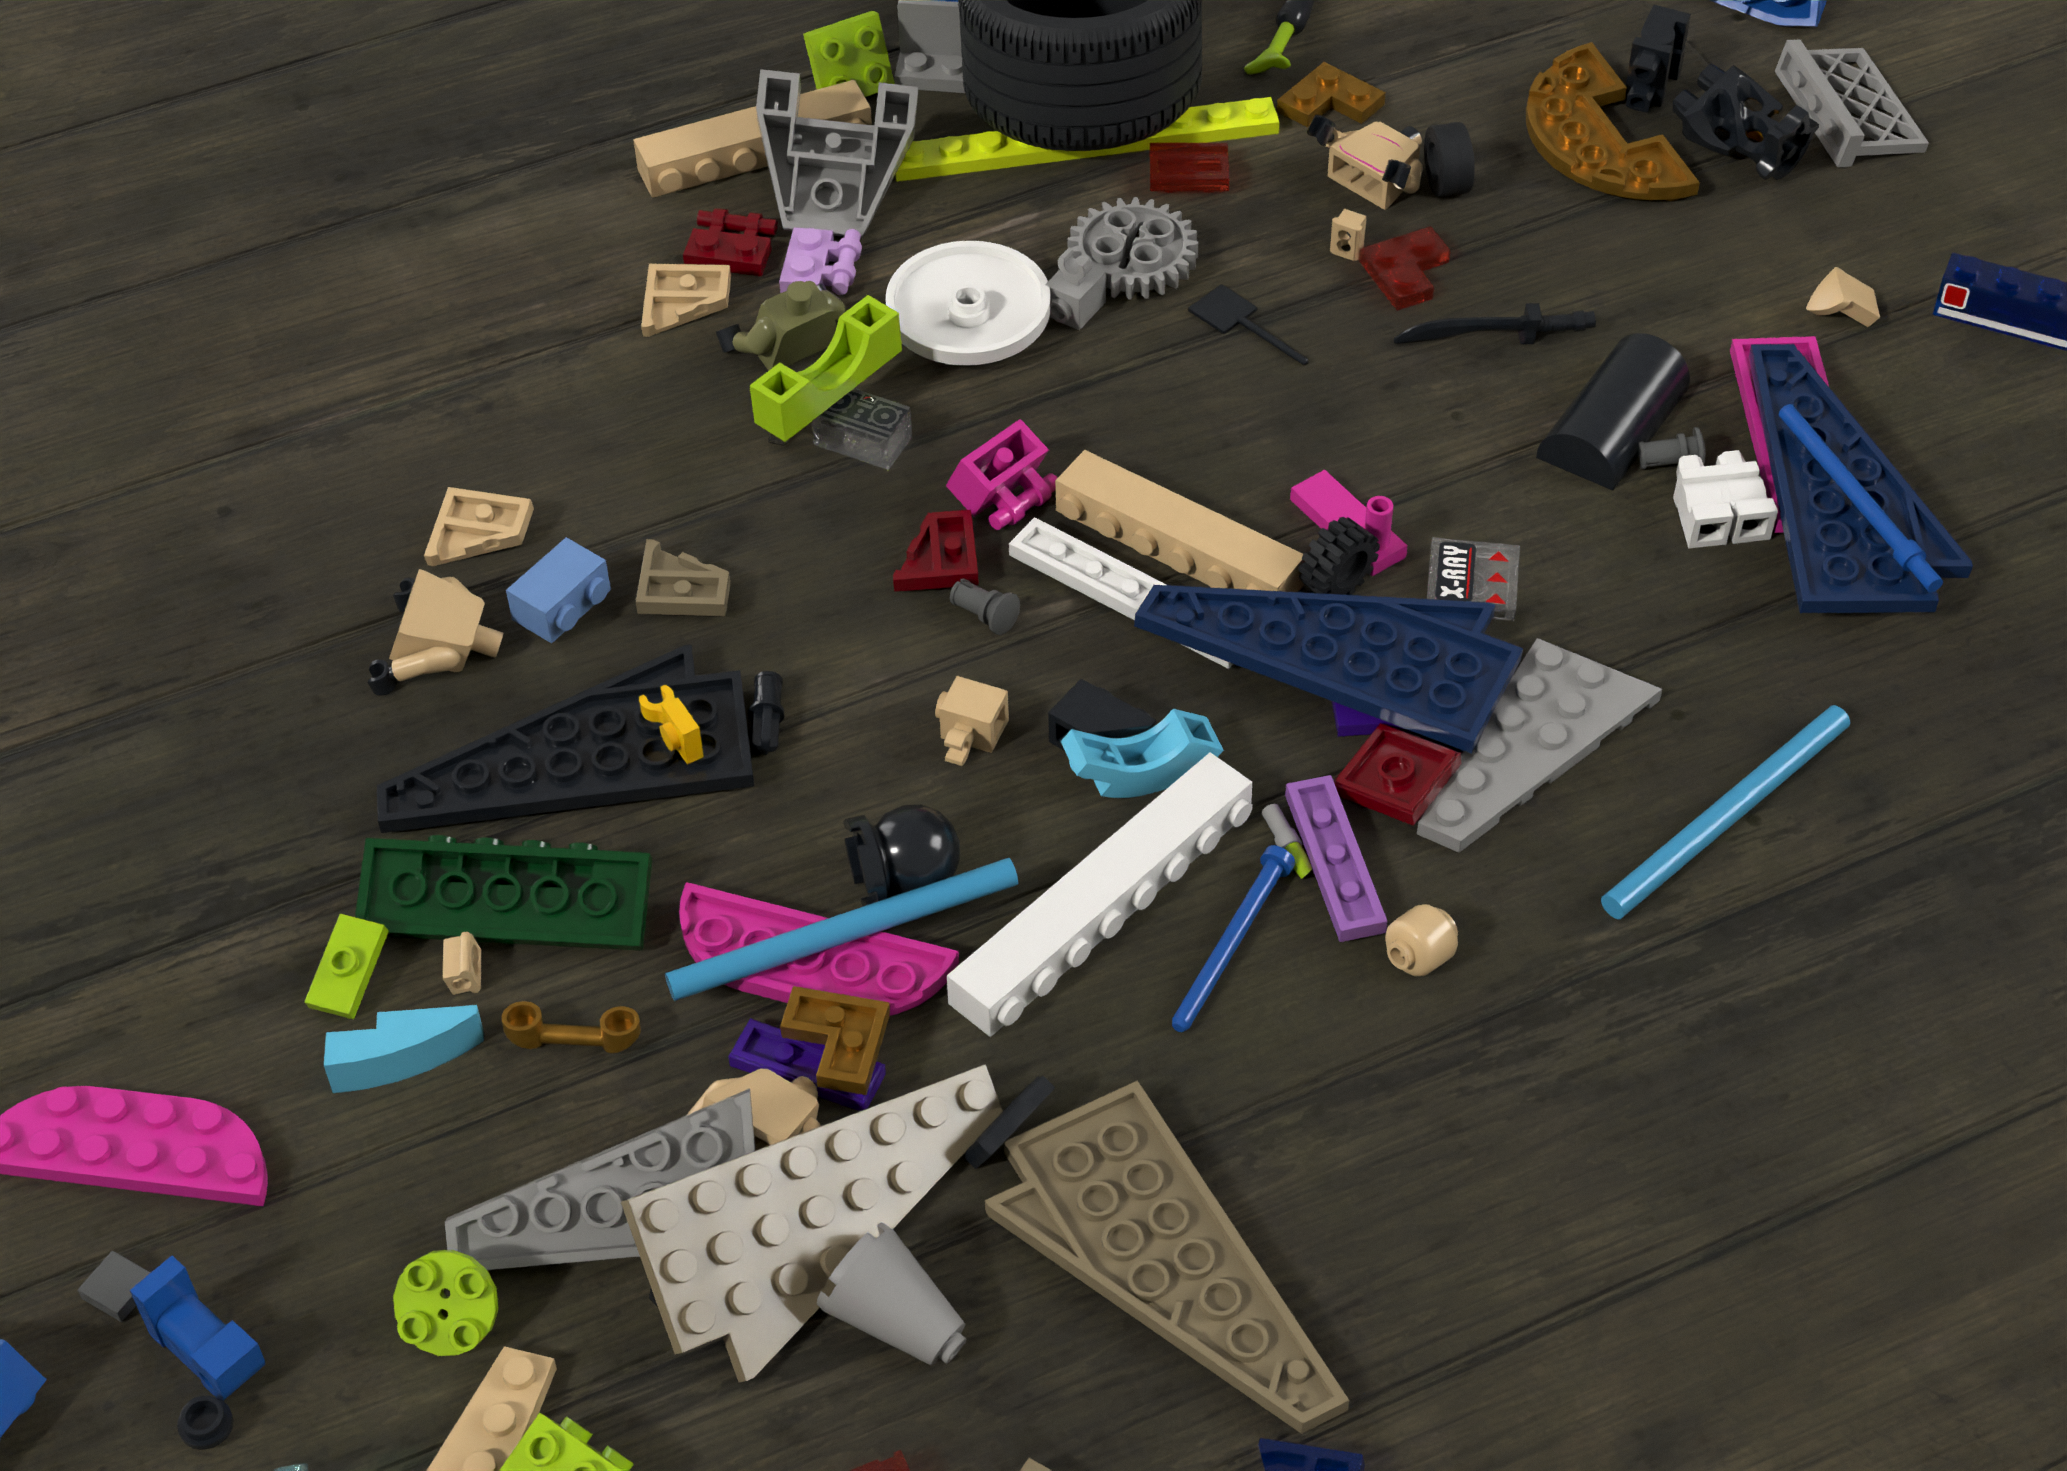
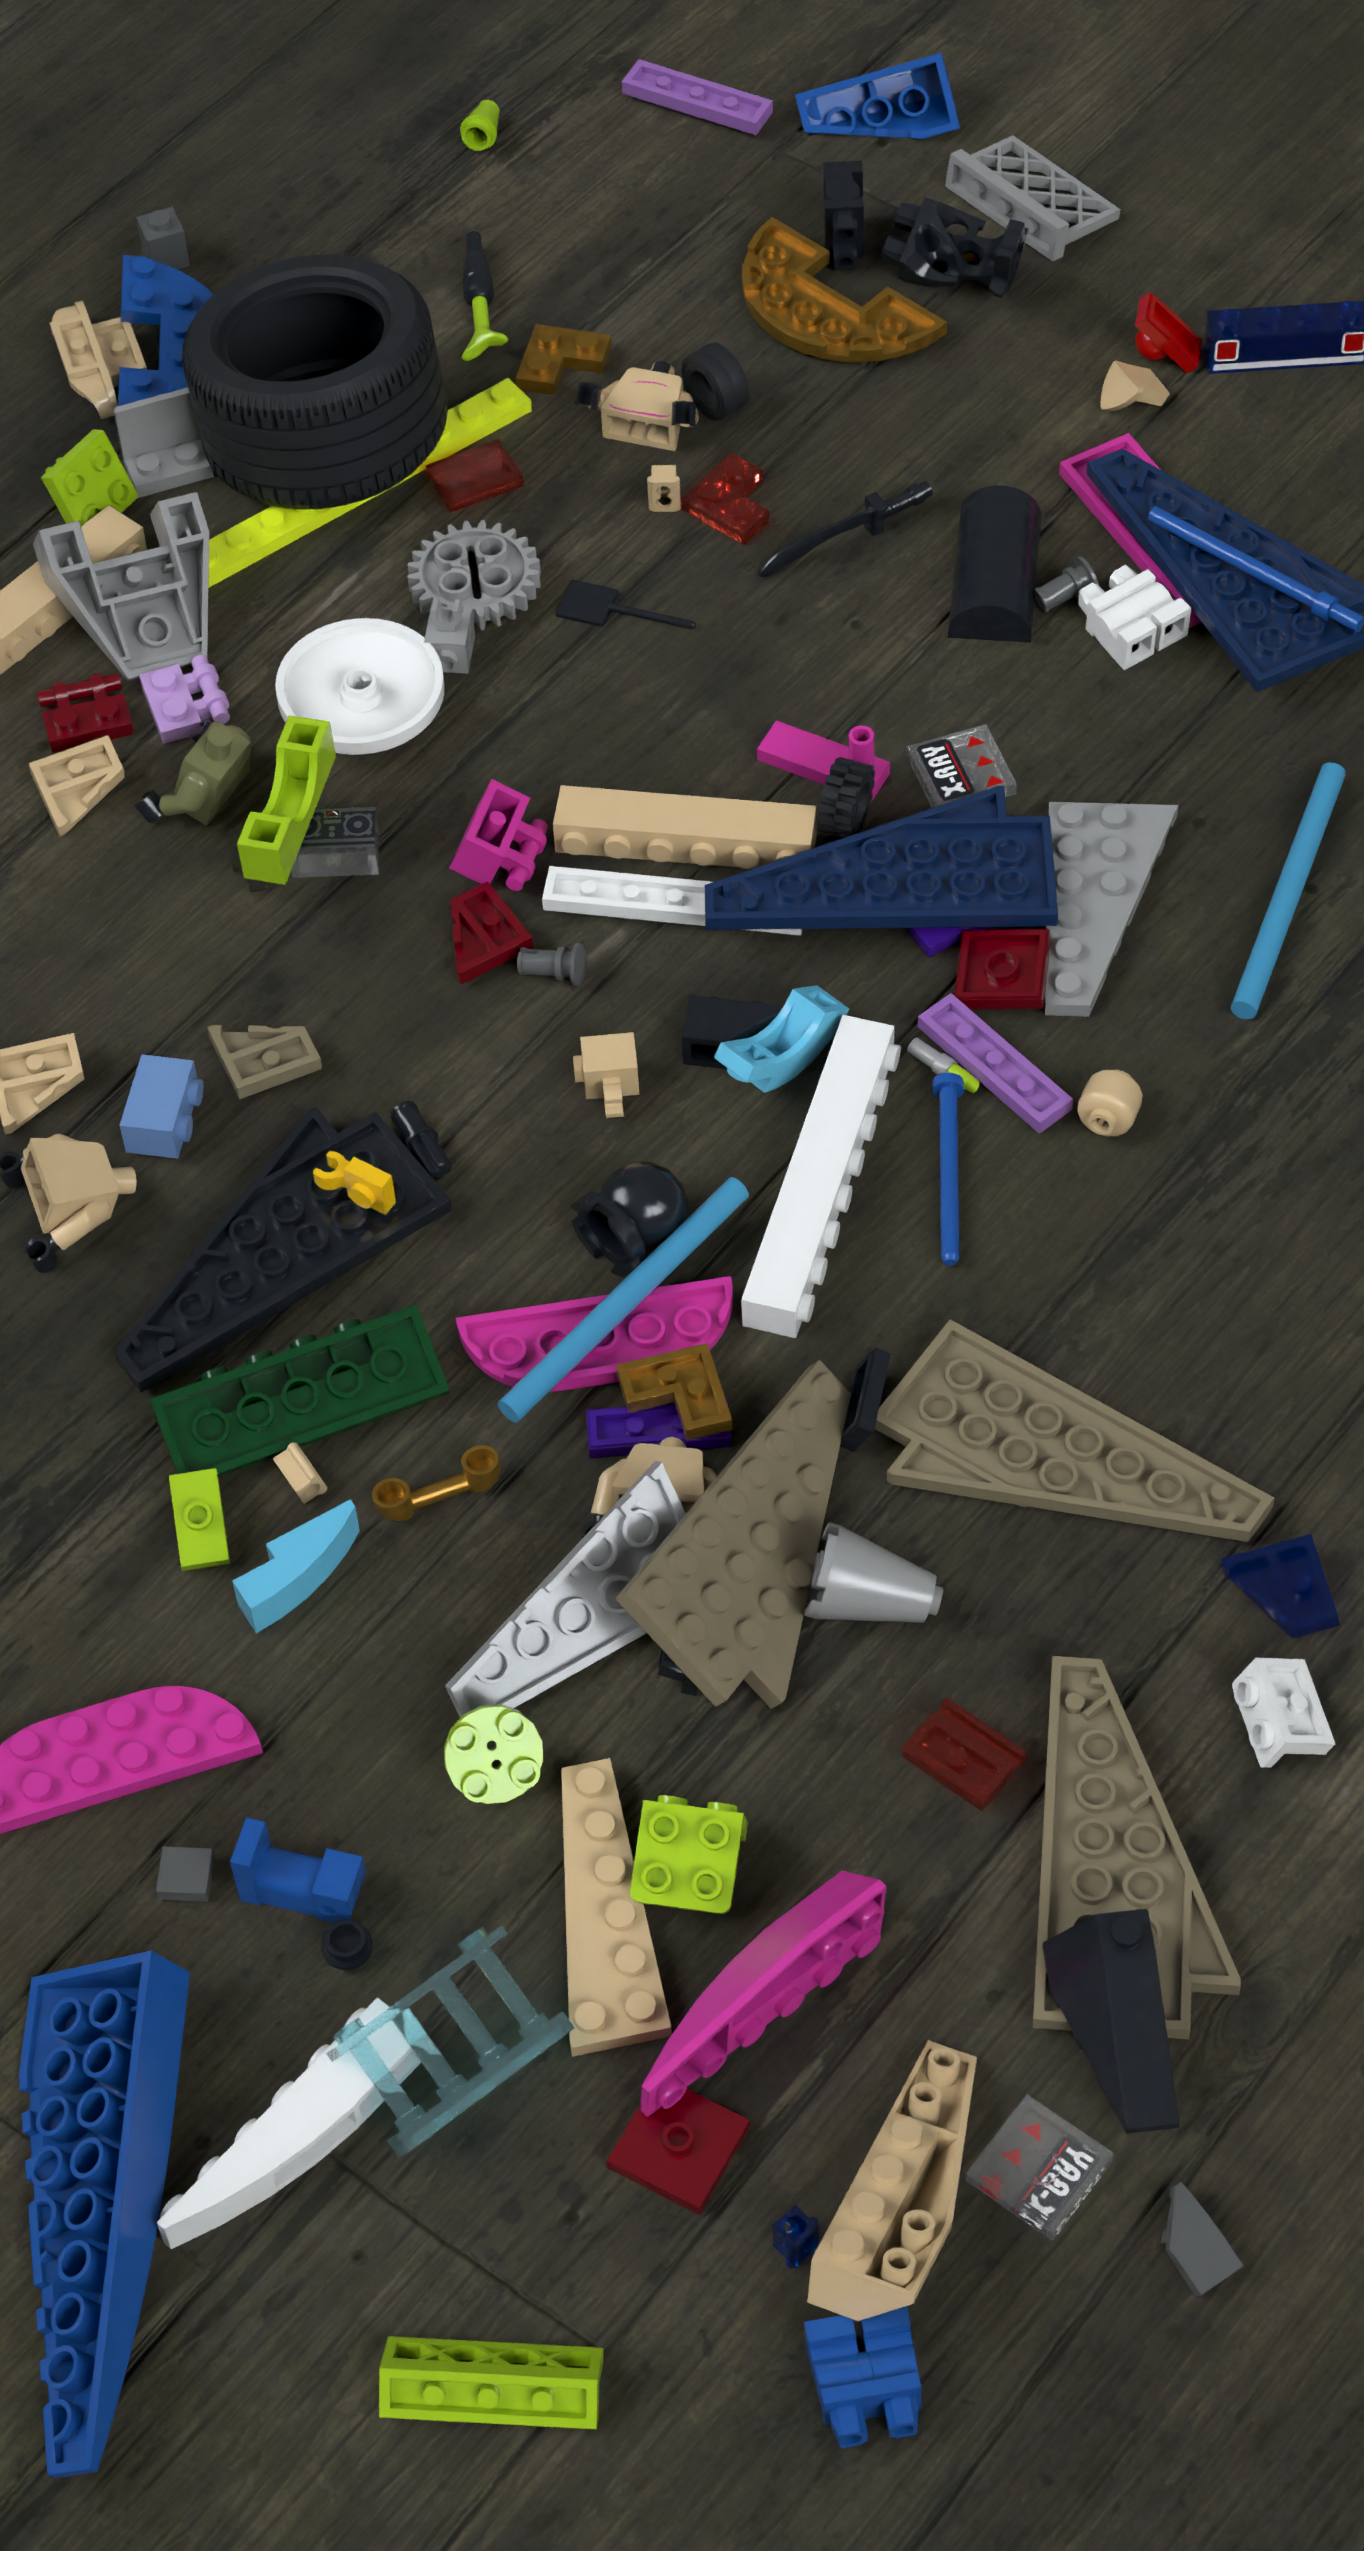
camera: 25 degrees left, 5 degrees up
none -> red tile [1135,292,1202,374]

